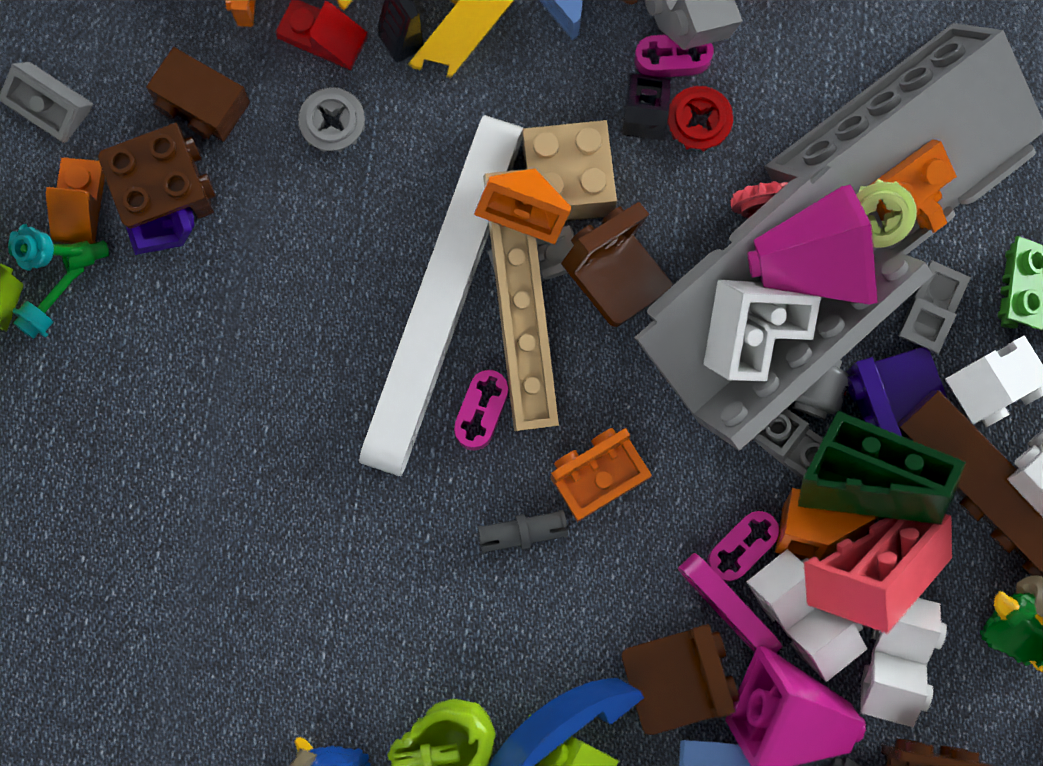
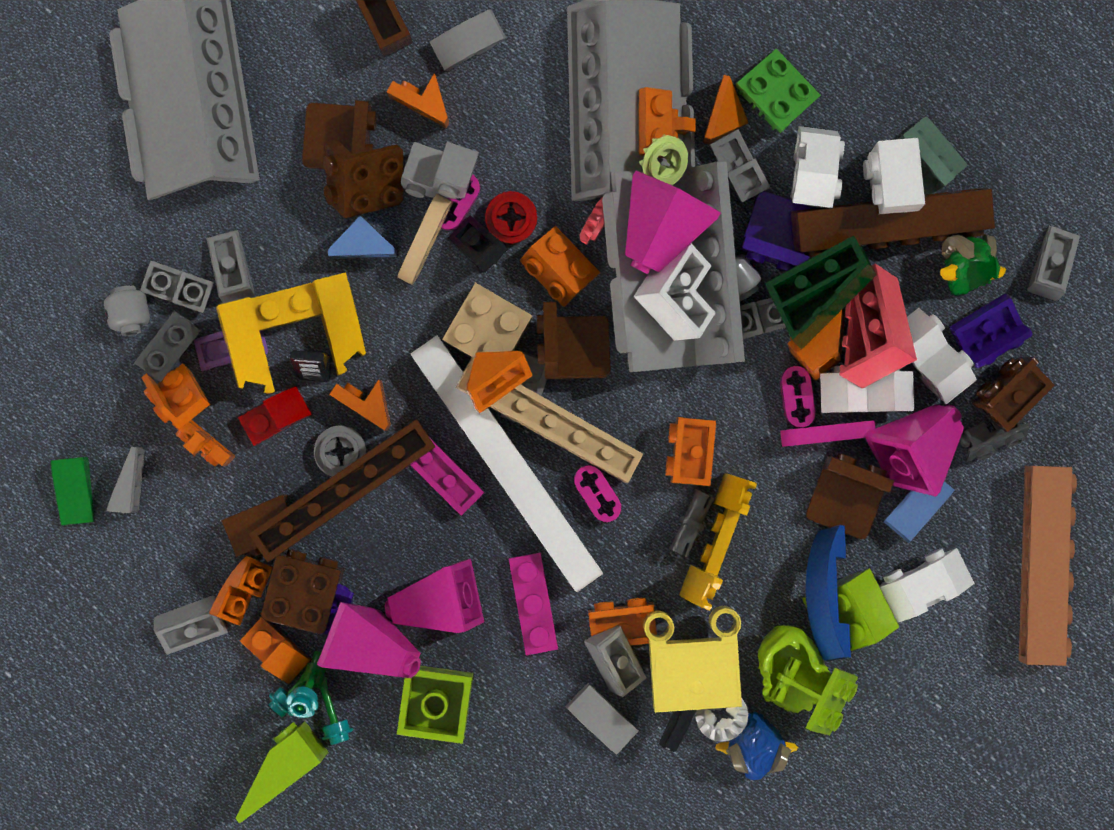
camera: 55 degrees left, 10 degrees up
none -> orange slope [209,556,273,626]
none -> reddish brown brick [248,419,435,562]
none -> dark pink slope [317,602,421,678]
none -> orange slope [329,380,391,431]
none -> dark pink slope [385,559,484,633]
none -> tan beam [397,194,452,285]
none -> lime brick [397,666,474,744]
none -> dark pink plate [411,437,485,516]
none -> dark pink plate [509,552,558,655]
none -> orange bracket [520,225,600,307]
none -> light grey slope [565,683,639,755]
none -> light grey slope [584,626,647,697]
none -> orange bracket [588,597,657,646]
none -> light yellow piece [643,606,742,752]
none -> yellow wedge [679,473,757,611]
none -> white gear [695,698,748,742]
none -> orange slope [702,75,749,144]
none -> dark purple bracket [949,294,1033,368]

